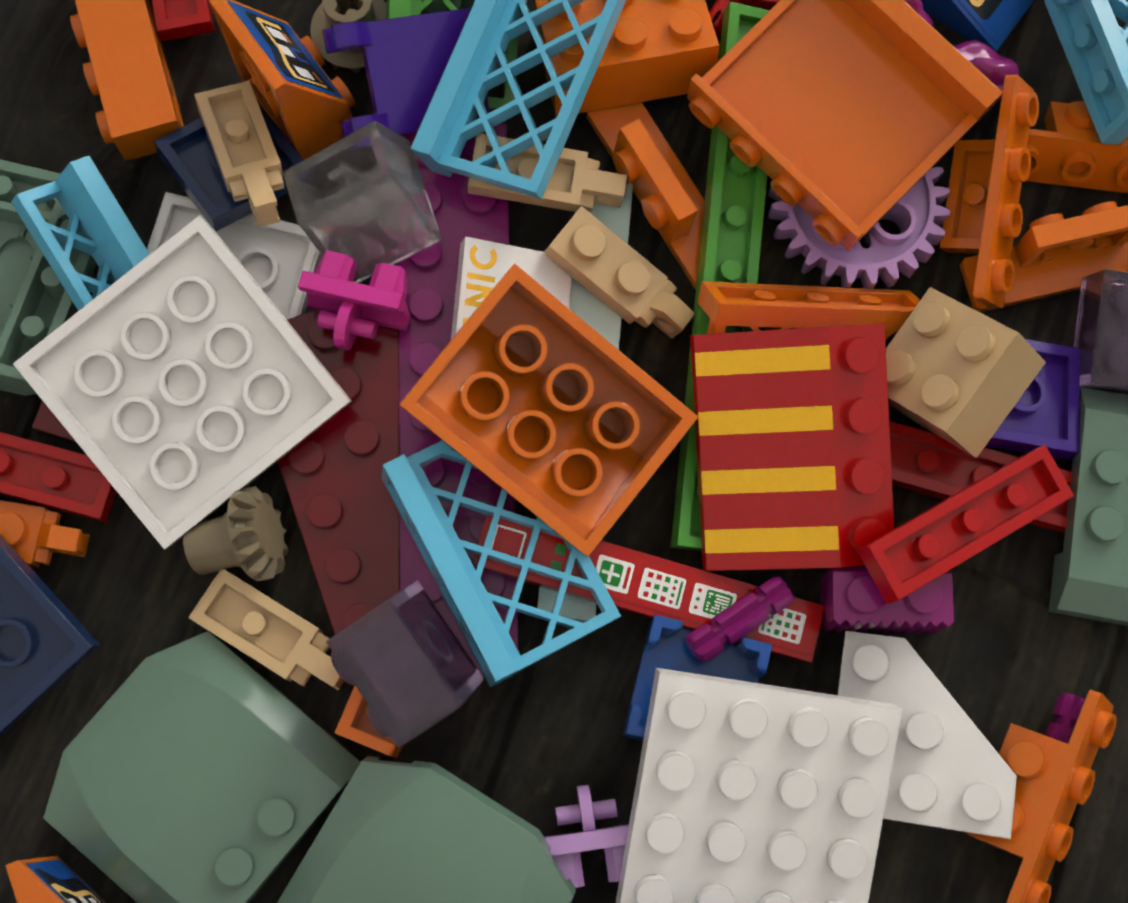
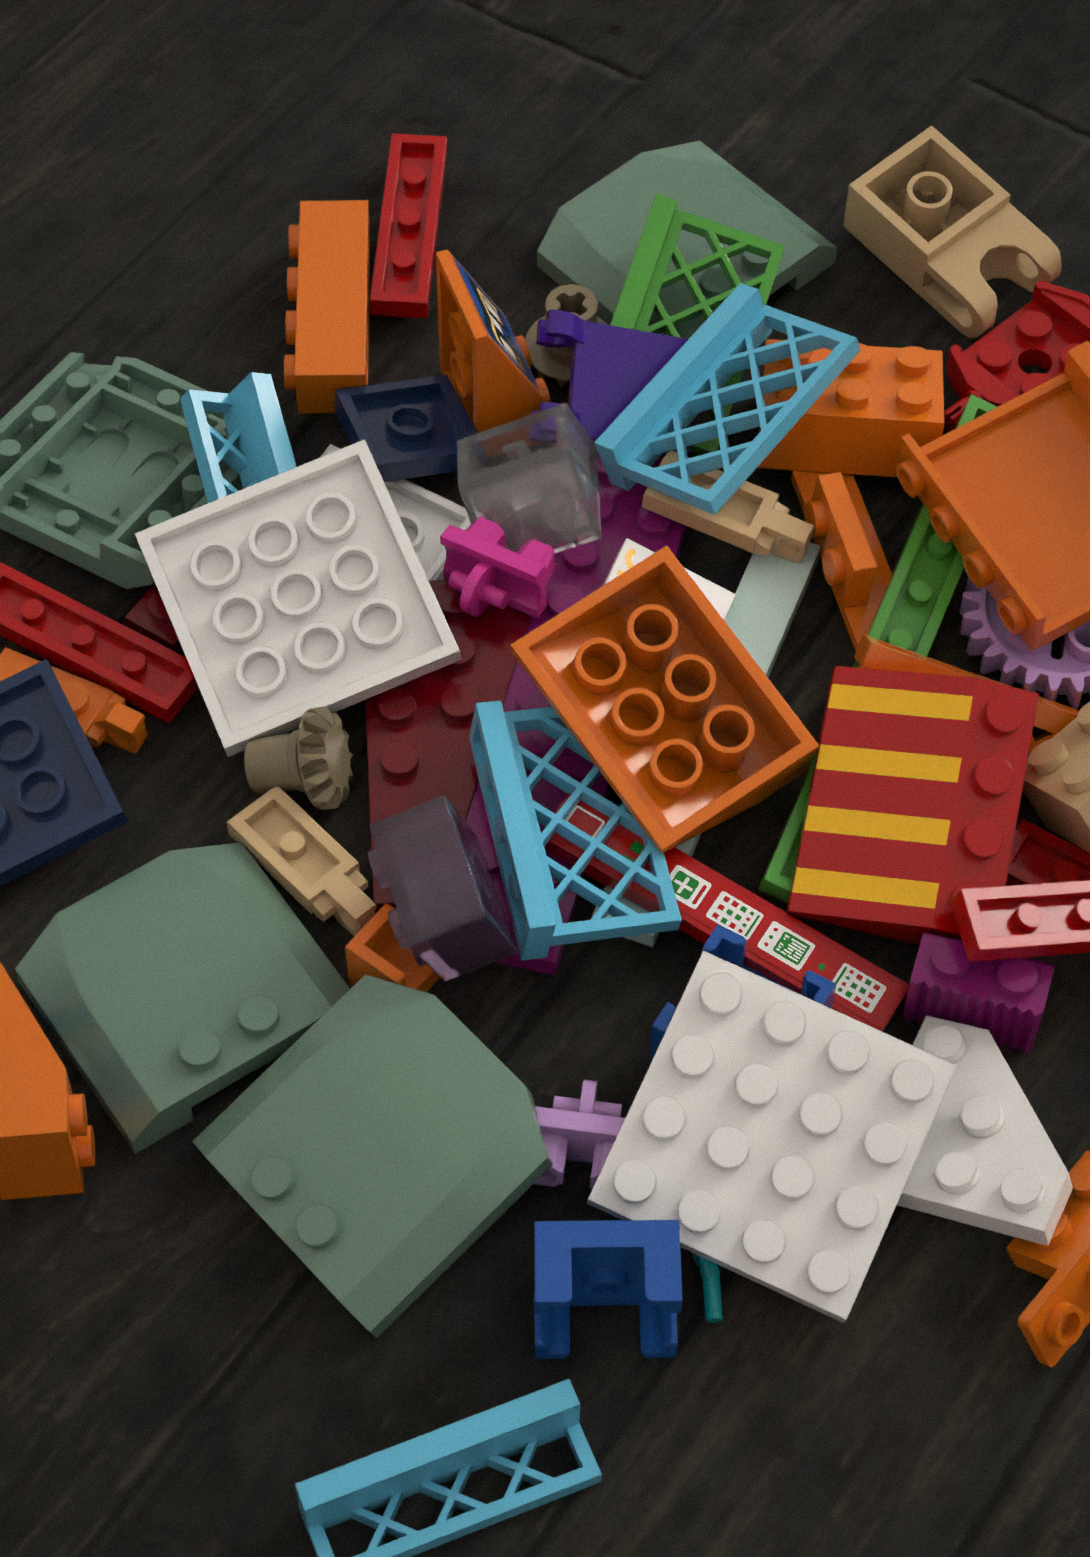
camera: 20 degrees right, 20 degrees down
tan hinge [194,80,285,228] -> none
tan hinge [544,206,695,339] -> none
magenta axle [685,576,794,663] -> none

